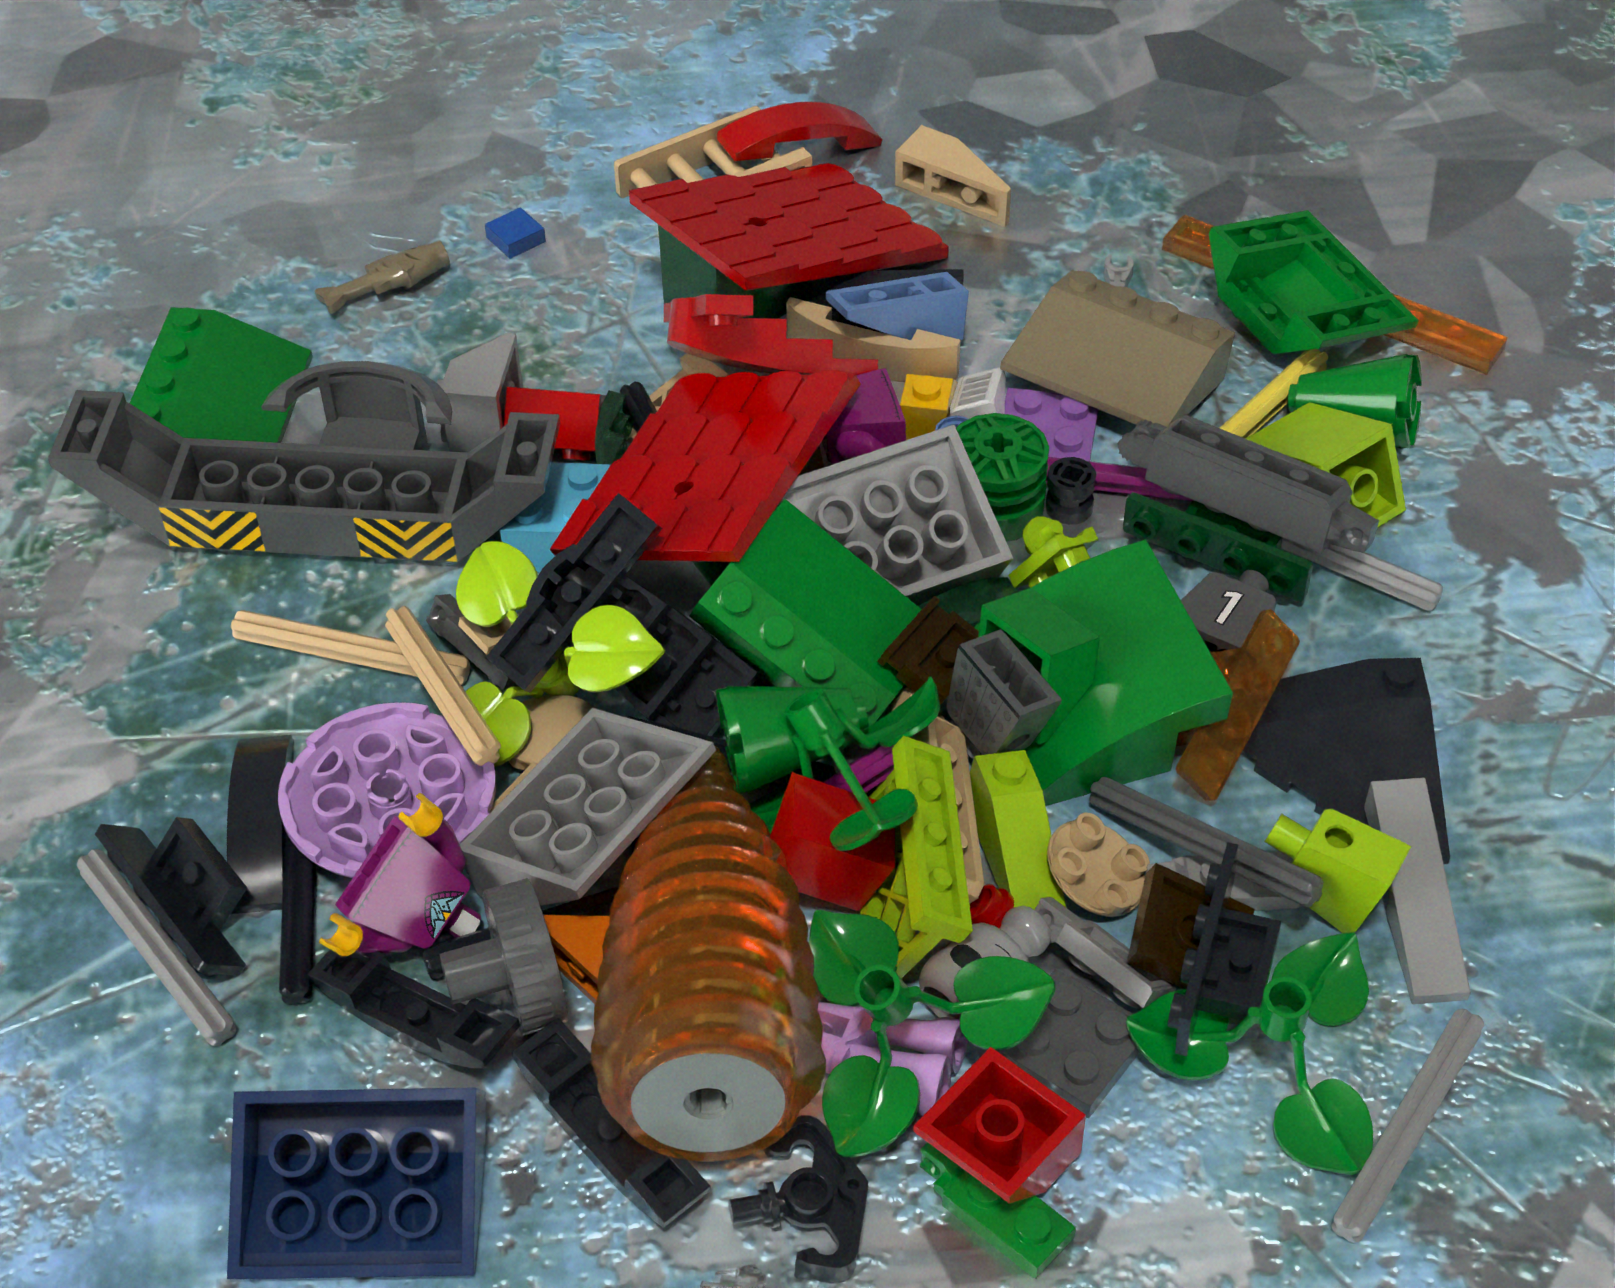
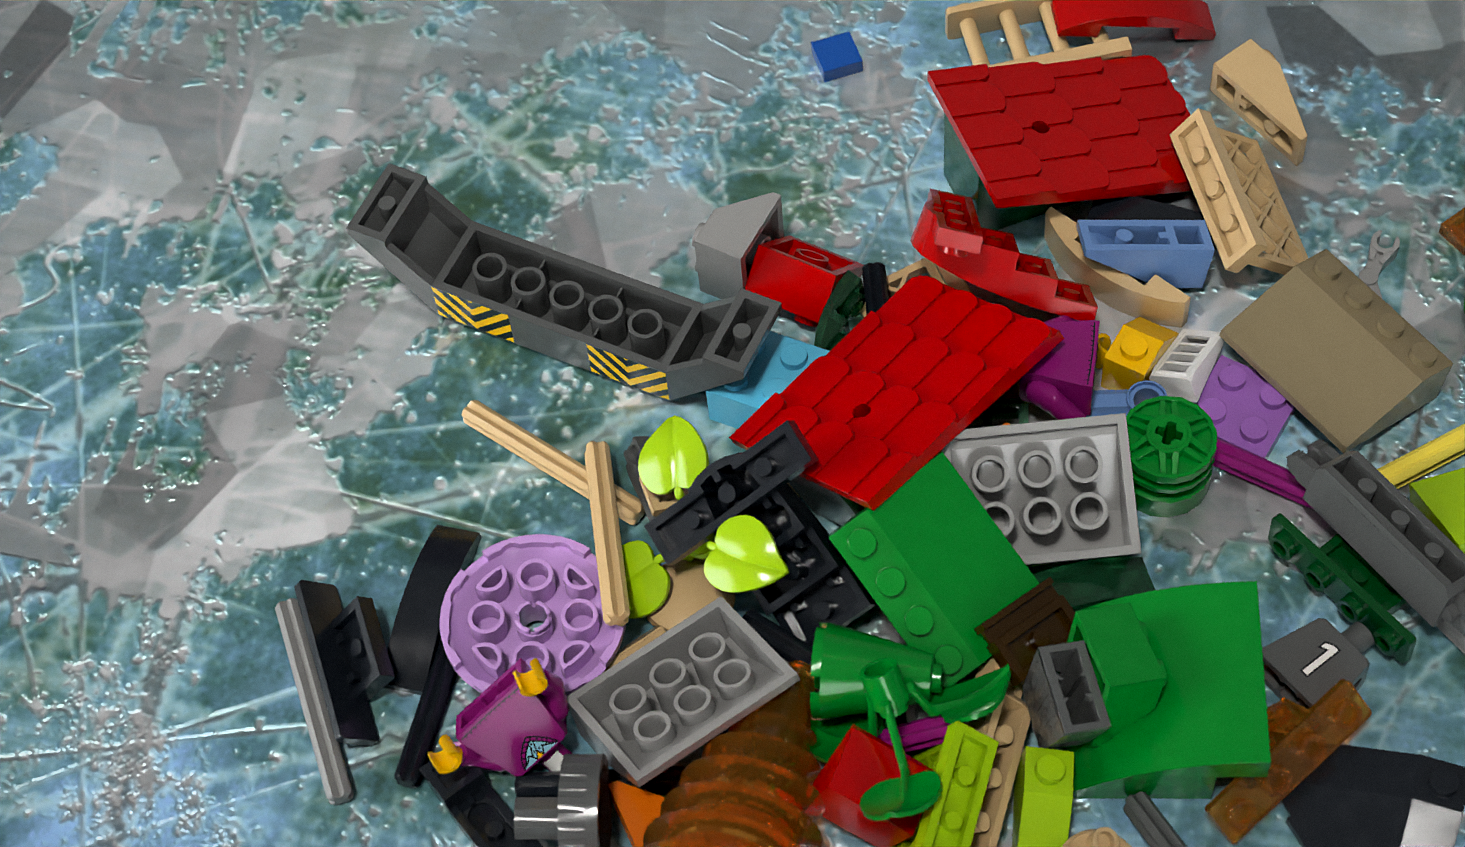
camera: 25 degrees right, 10 degrees up
green slope [130,307,313,443] -> none
dark grey piece [261,361,453,450] -> none
dark tan animal [314,240,450,314] -> none
lime hips [1008,516,1099,588] -> none
black wheel [1045,457,1097,525] -> none
none -> tan fence [1170,108,1308,275]

